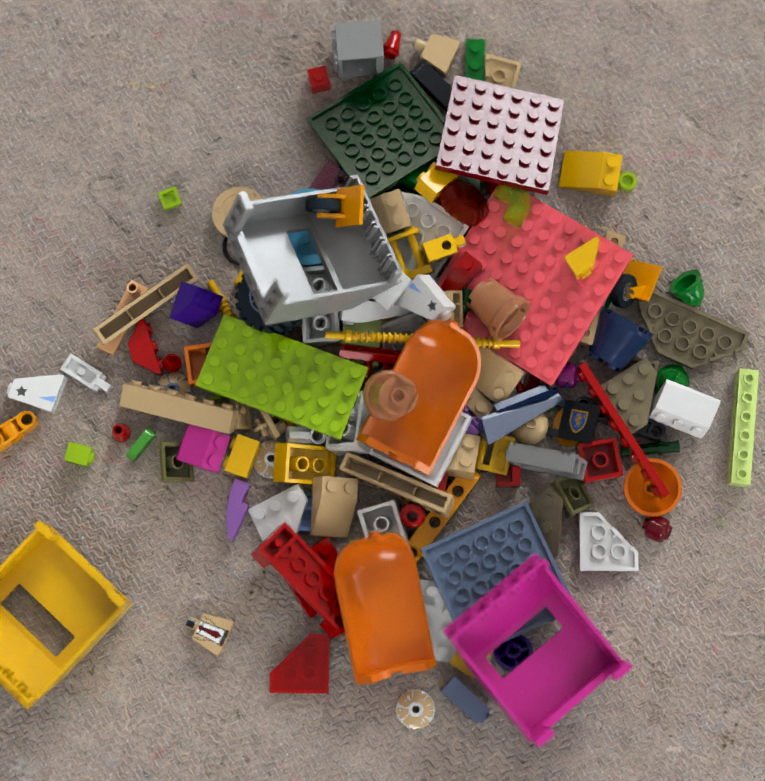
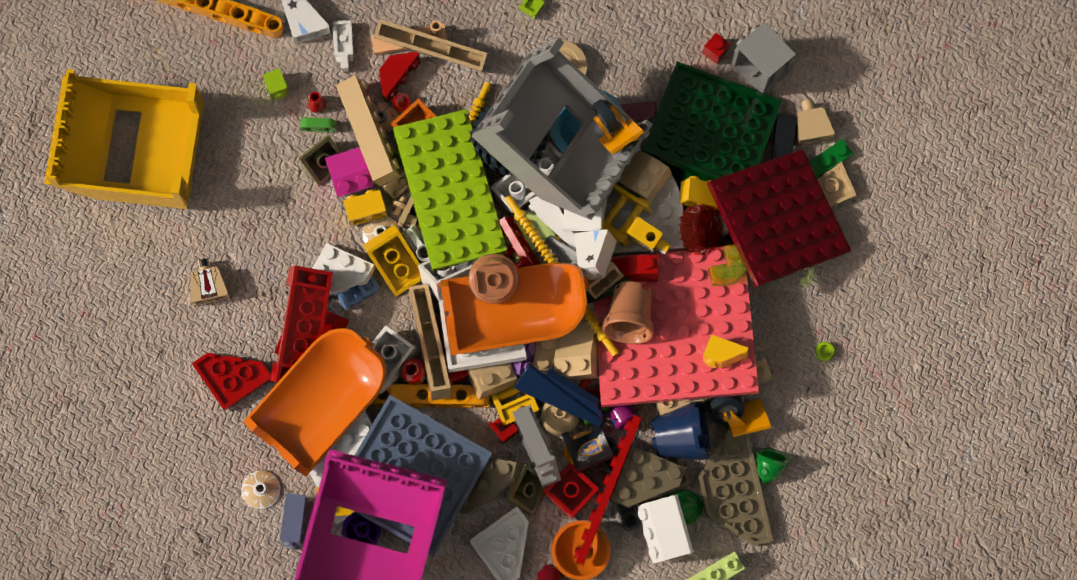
camera: 55 degrees right, 5 degrees down
dark purple slope [169,282,223,328] -> none
medium lavender slope [227,478,251,542] -> none
tan slope [310,476,358,538] -> none
red cone [383,30,402,60] -> none
yellow slope [558,151,623,197] -> none
dark green pin [620,440,680,458] -> none

